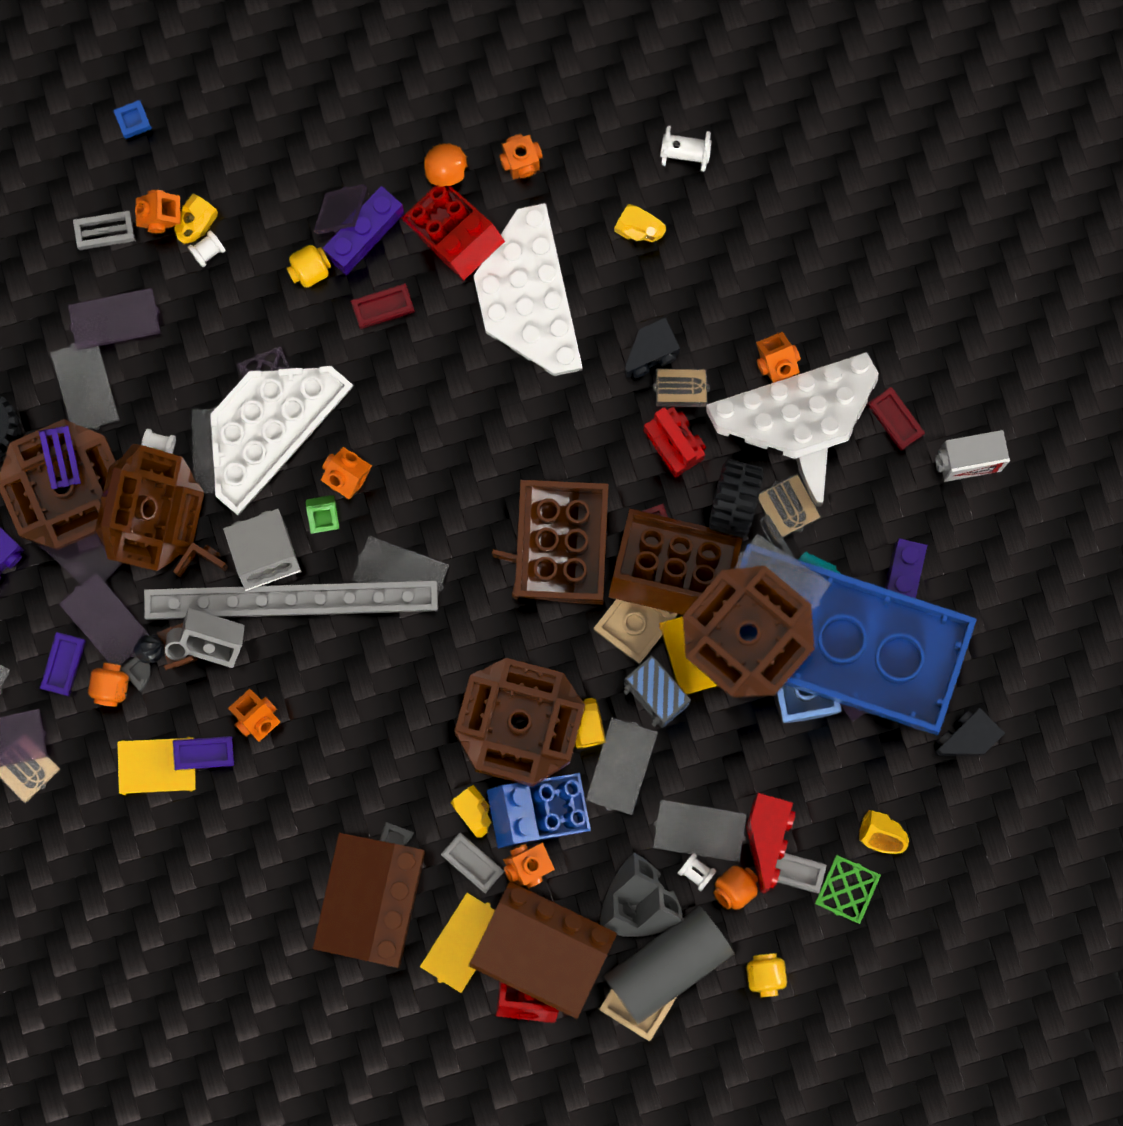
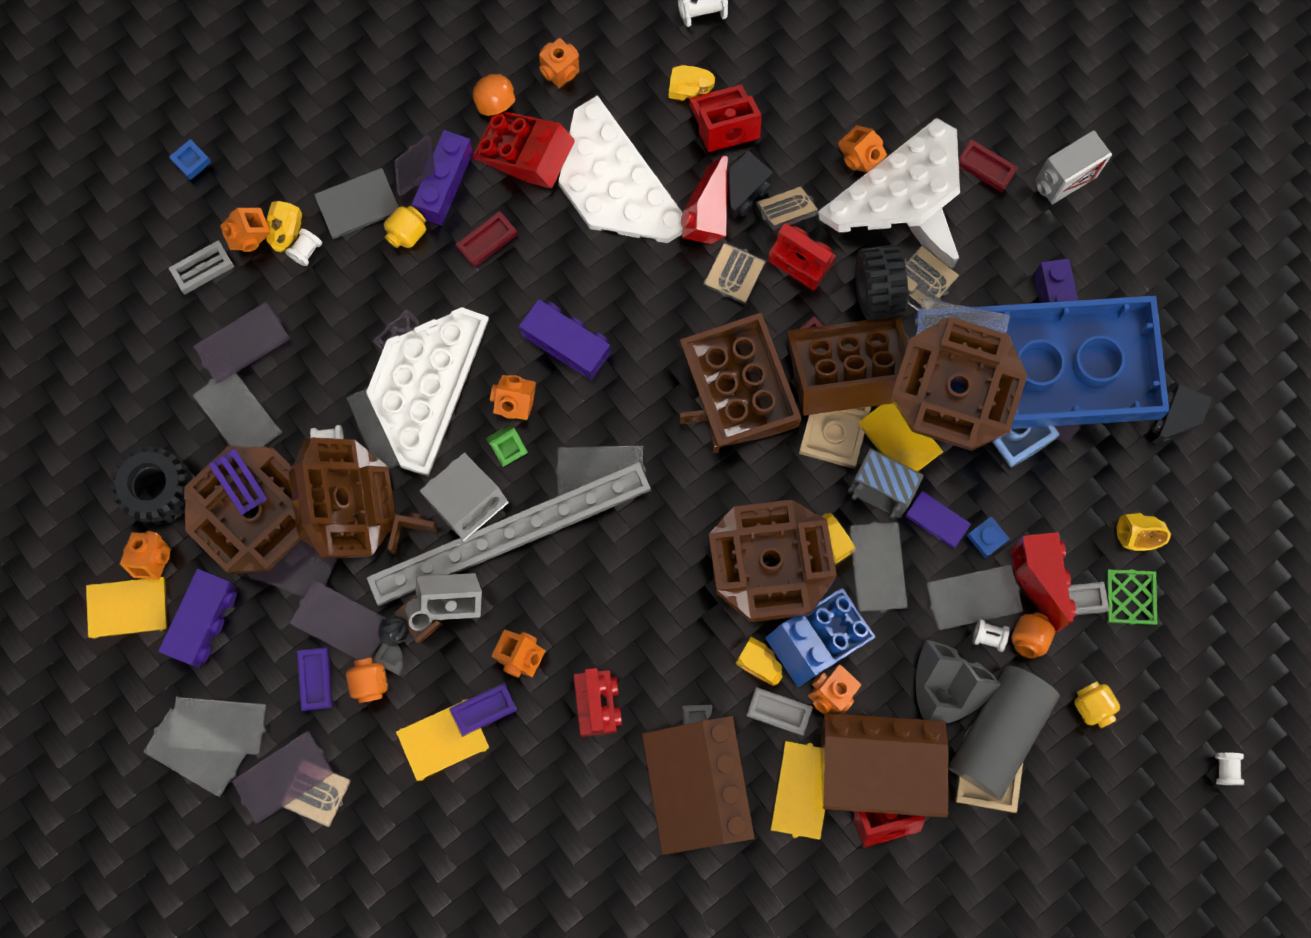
camera: 25 degrees left, 5 degrees down
none -> dark grey piece [314,168,399,239]
none -> dark purple brick [519,299,610,380]
none -> red brick [574,668,622,737]
none -> slope [681,156,728,244]
none -> red brick [690,84,761,152]
none -> piece [703,242,766,305]
none -> dark purple tile [905,491,971,549]
none -> blue plate [967,516,1010,558]
none -> white bush [1215,753,1244,785]

